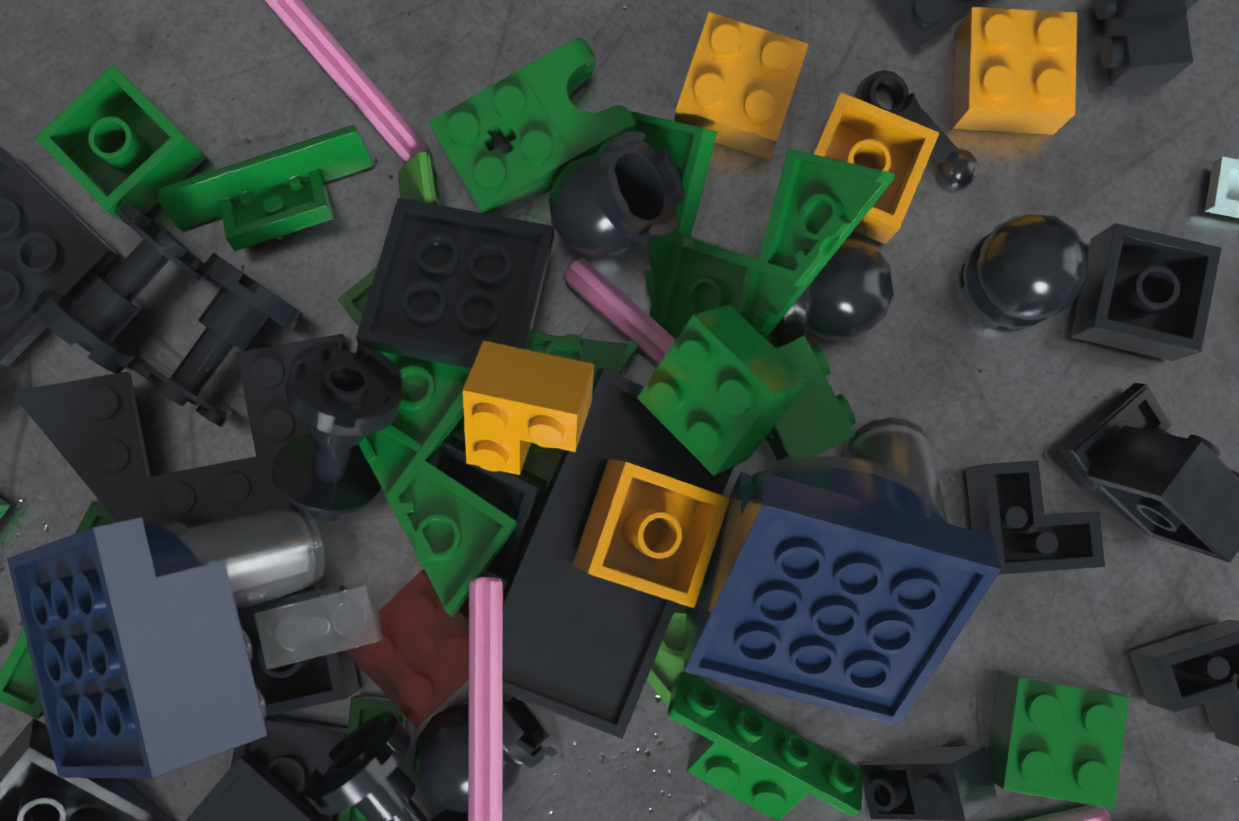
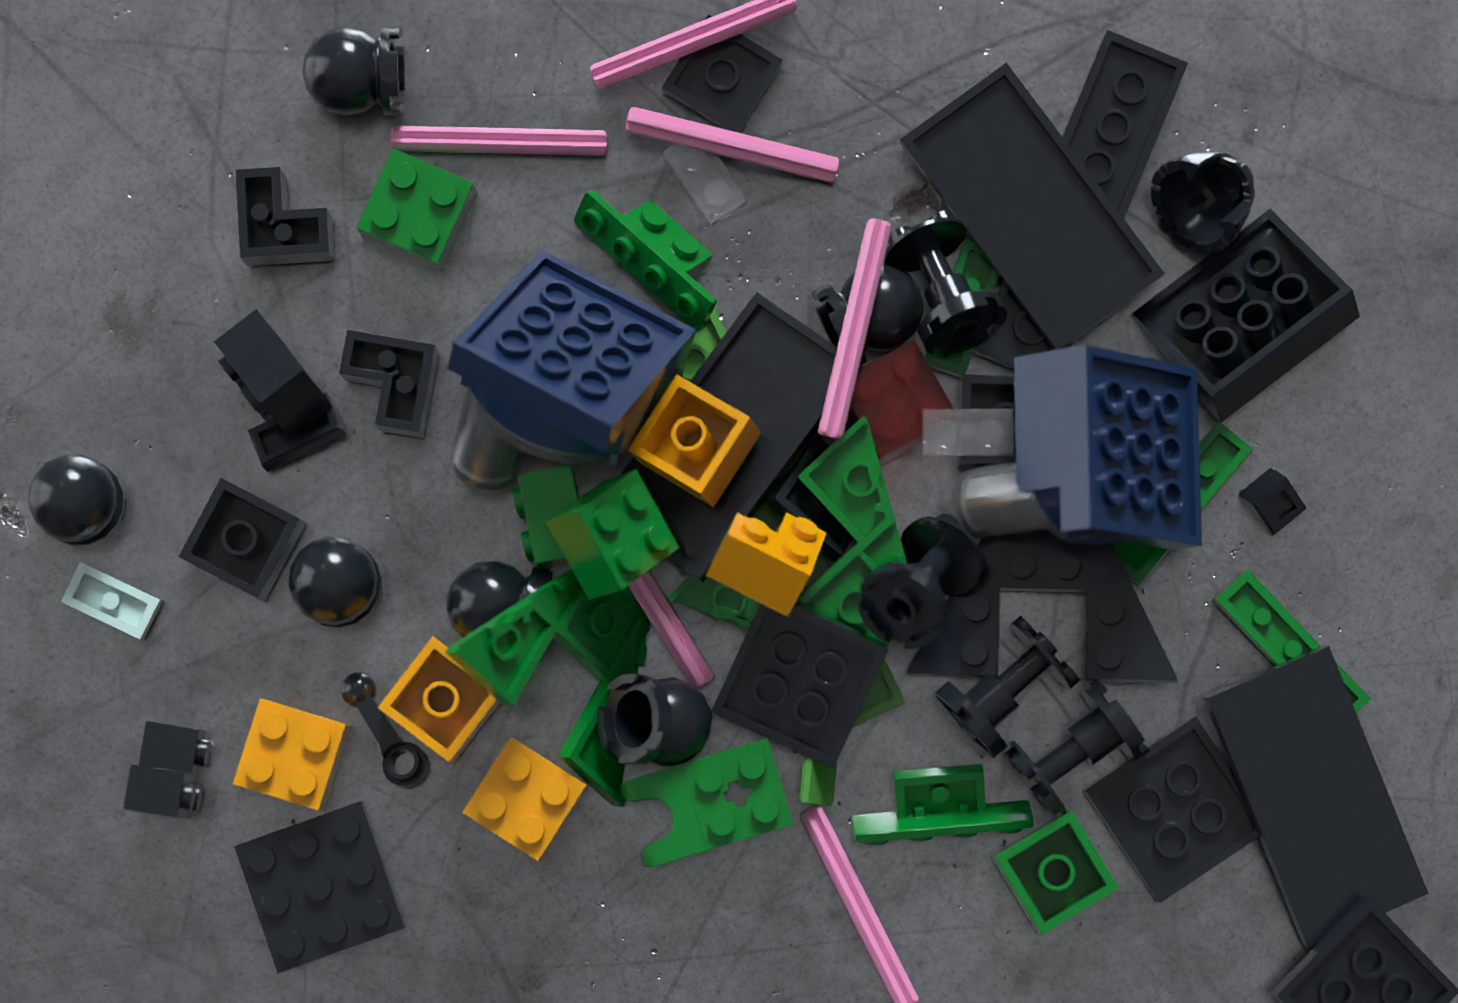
camera: 165 degrees left, 0 degrees up
black slope [859,746,998,821] -> none

